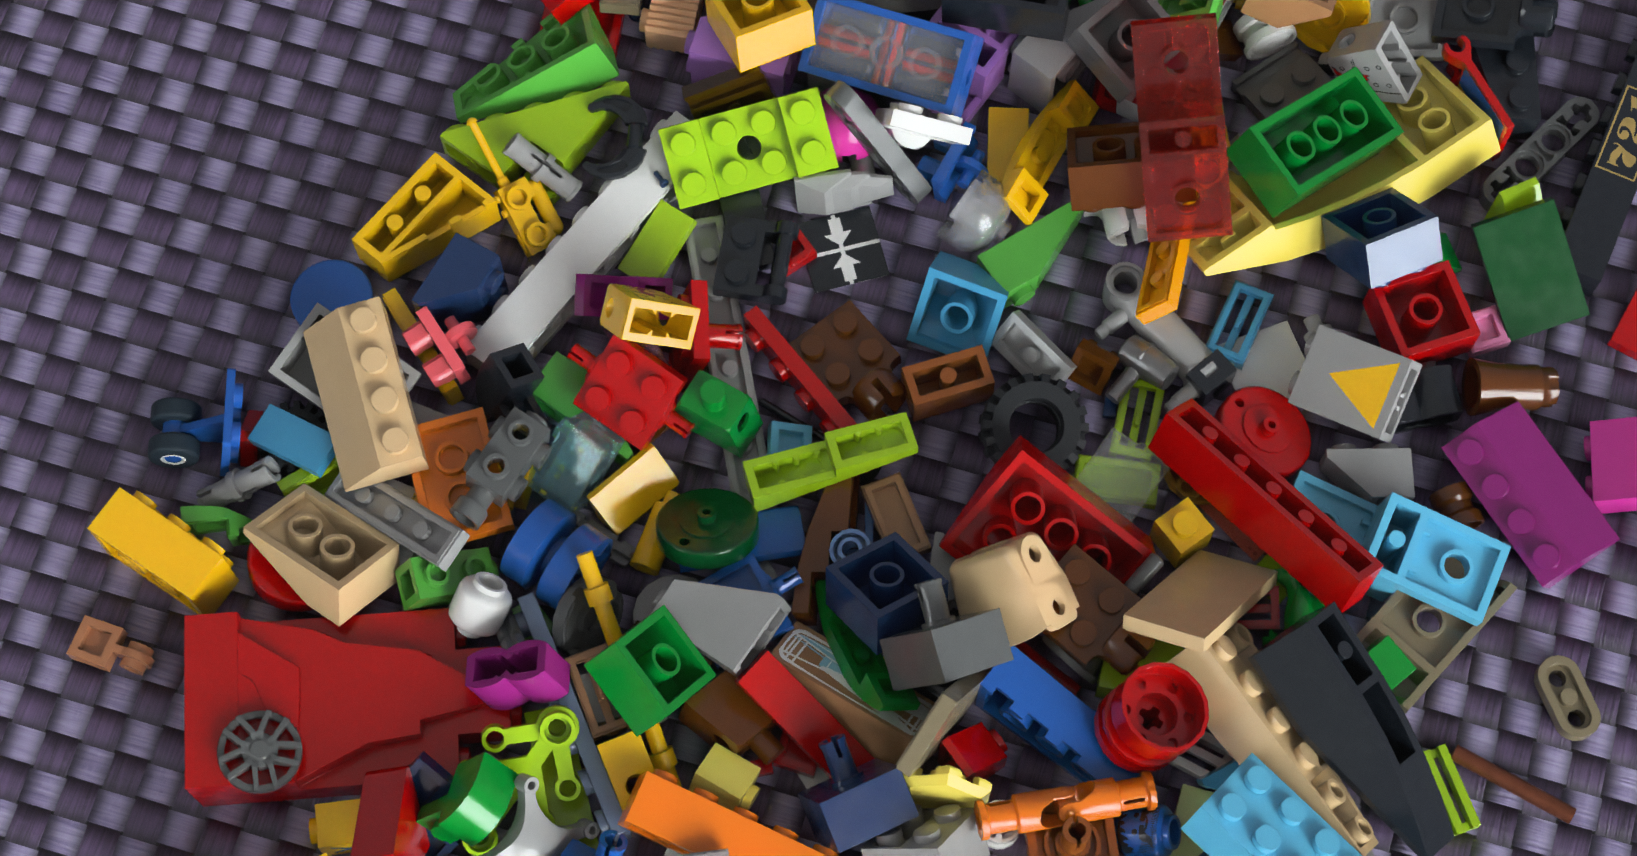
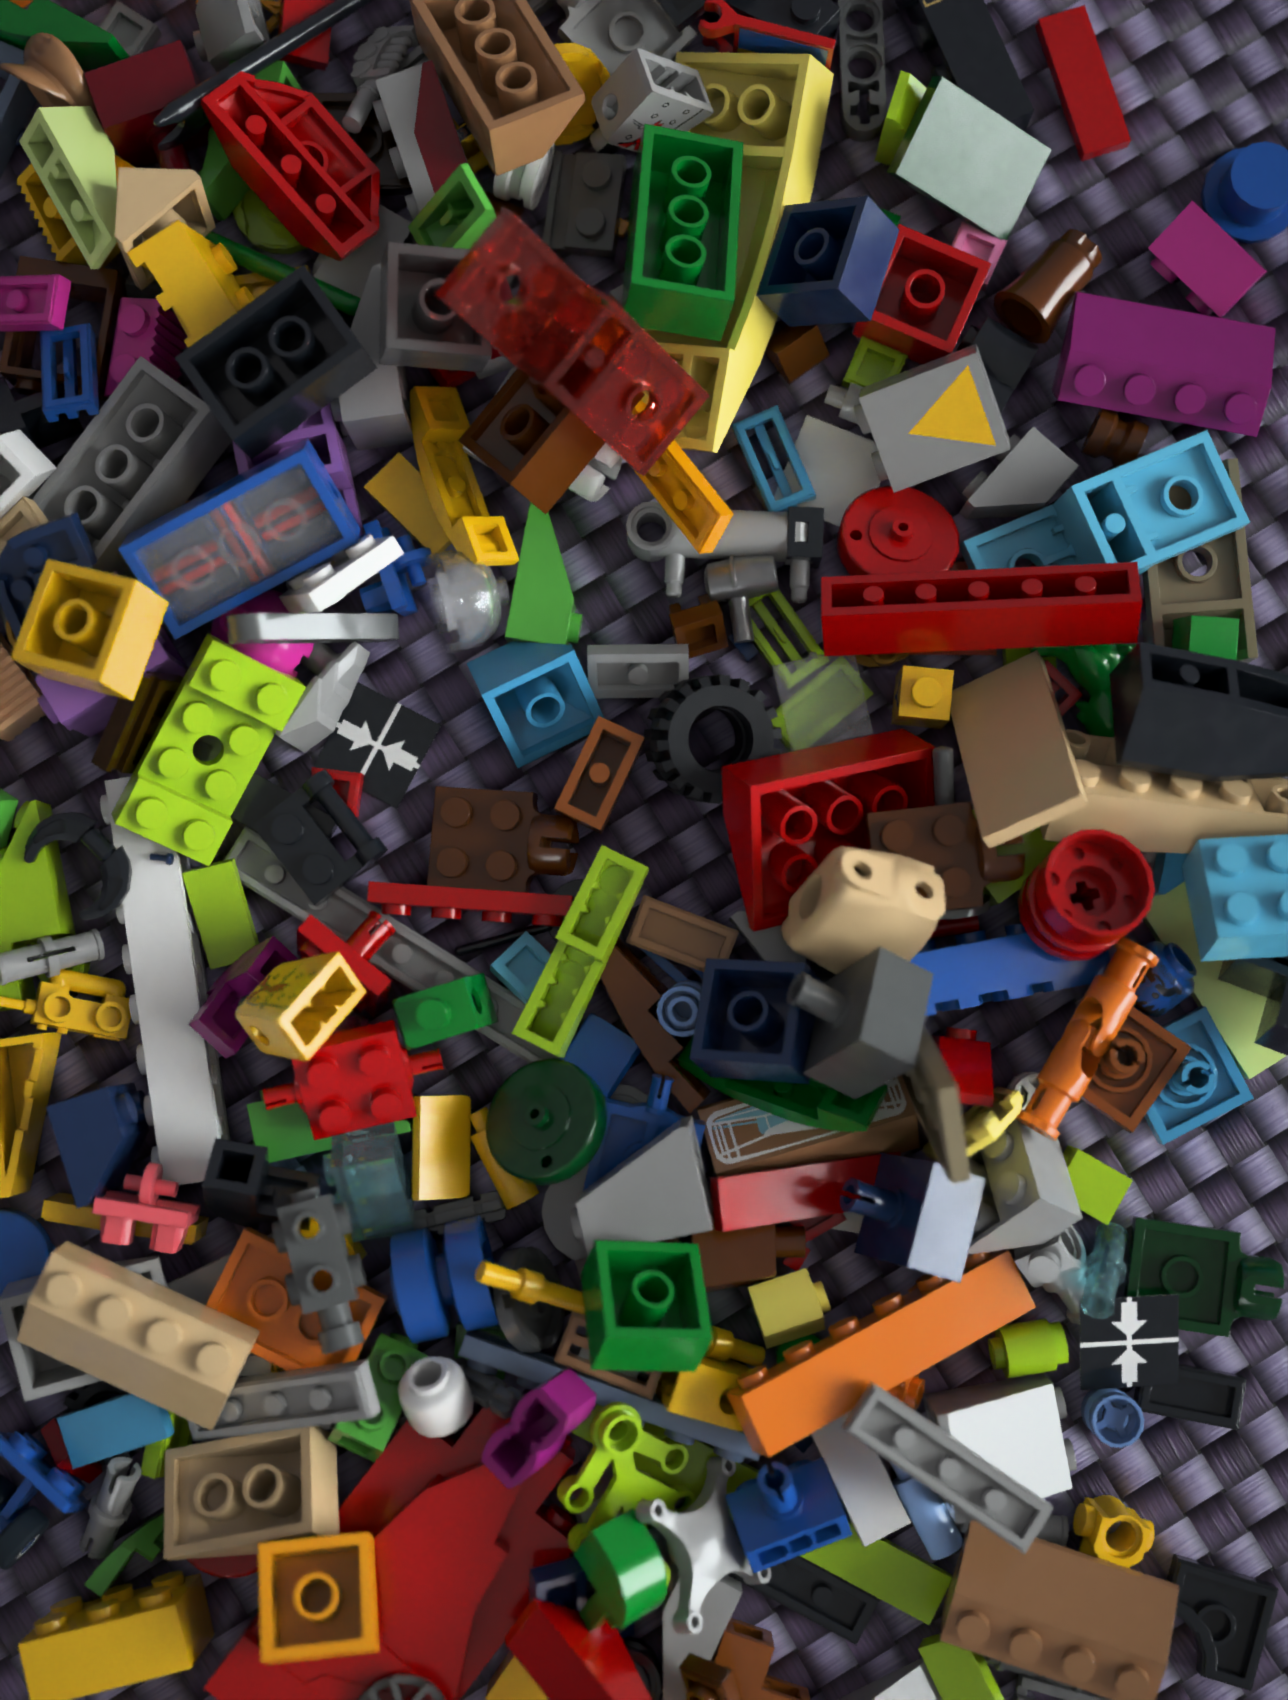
camera: 45 degrees left, 15 degrees up
none -> light orange brick [258,1532,379,1665]
none -> reddish brown slope [765,325,829,385]
none -> lime tile [841,336,908,389]

